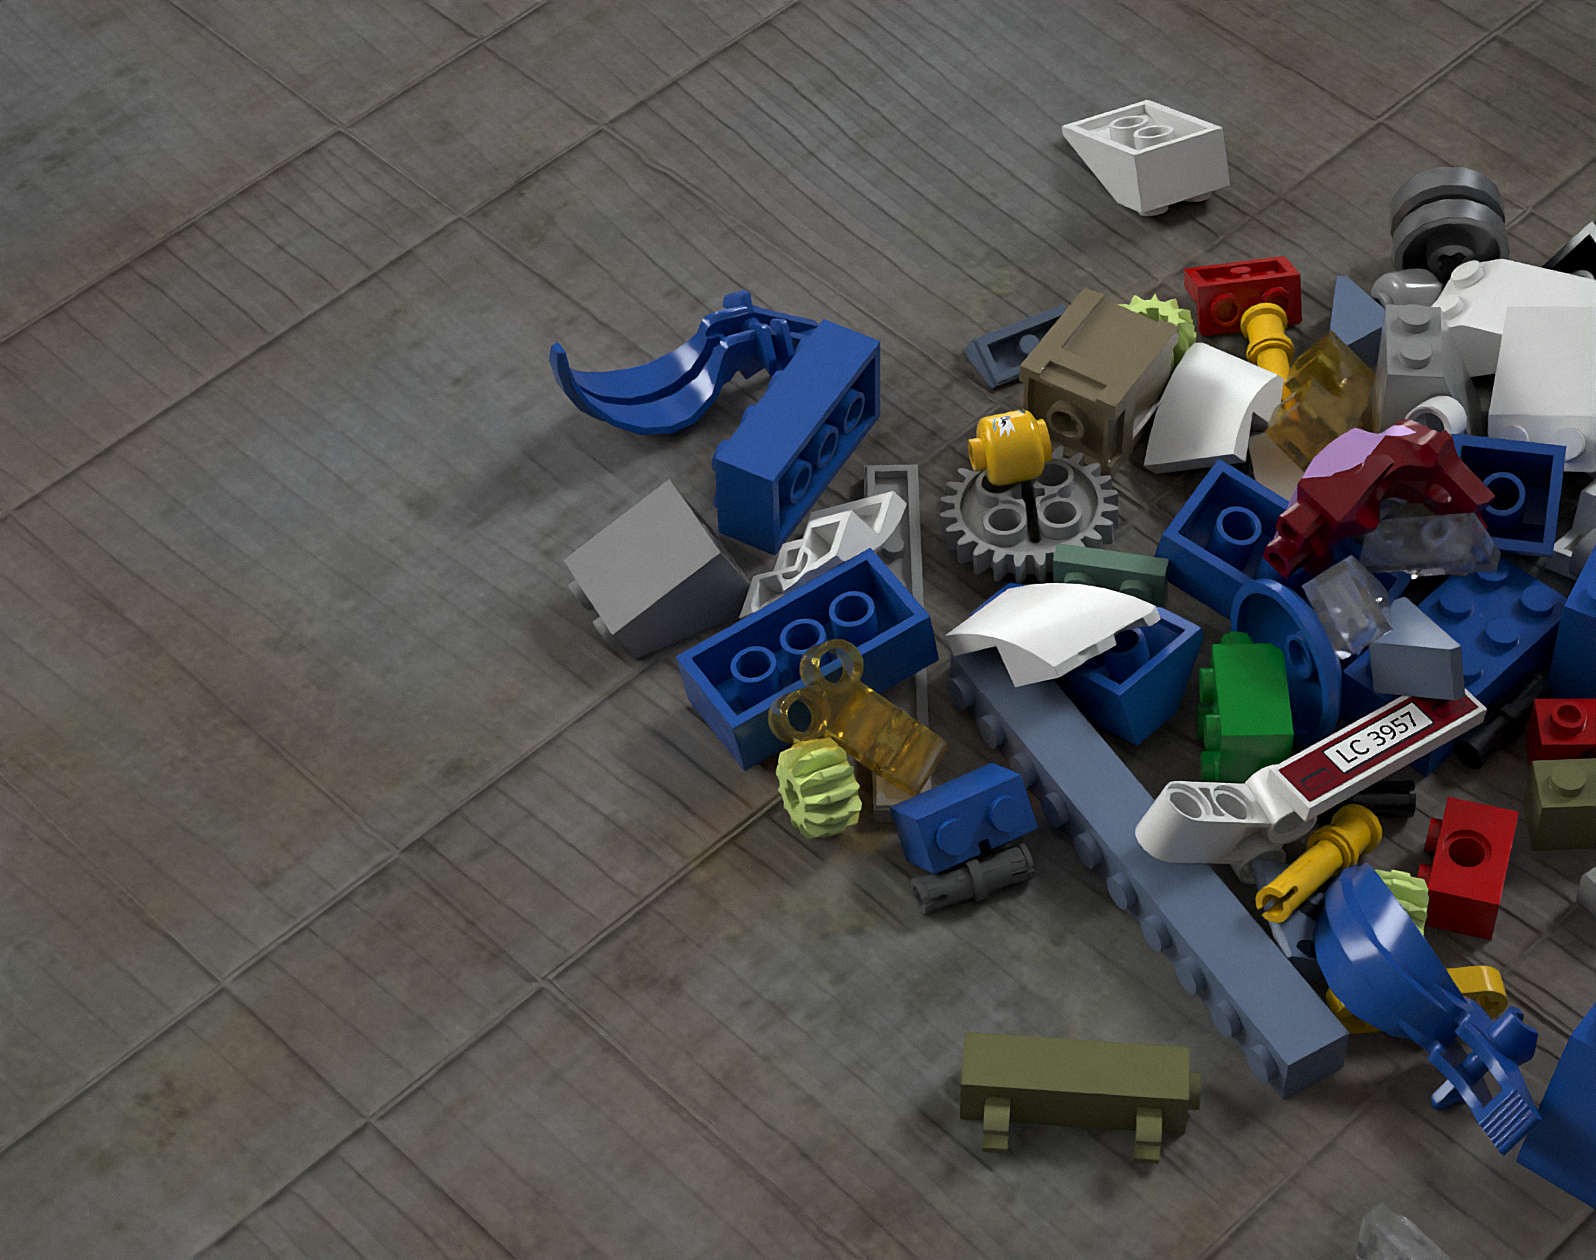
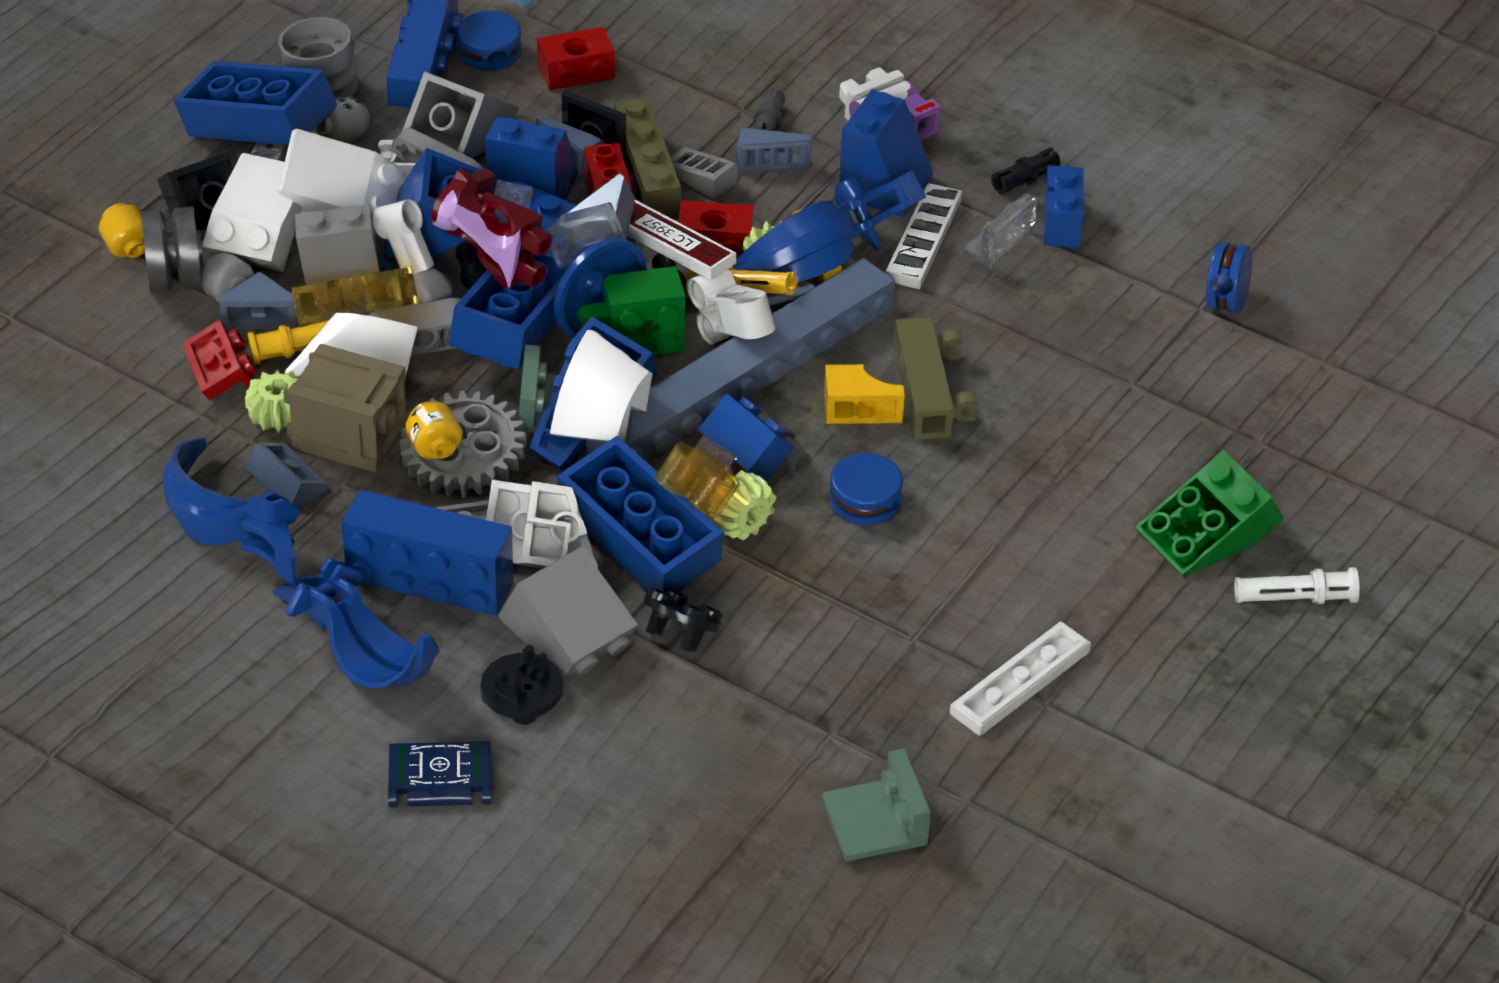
camera: 105 degrees left, 5 degrees down
white slope [1062,100,1230,216] -> none
none -> yellow head [98,203,145,258]
none -> blue piece [163,437,300,586]
none -> dark blue piece [388,741,491,807]
none -> black plate [480,645,563,725]
none -> black plate [643,587,723,652]
none -> sand green bracket [822,748,931,861]
none -> yellow arch [824,364,905,424]
none -> blue head [829,453,903,525]
none -> tile [886,183,962,289]
none -> white tile [950,621,1091,736]

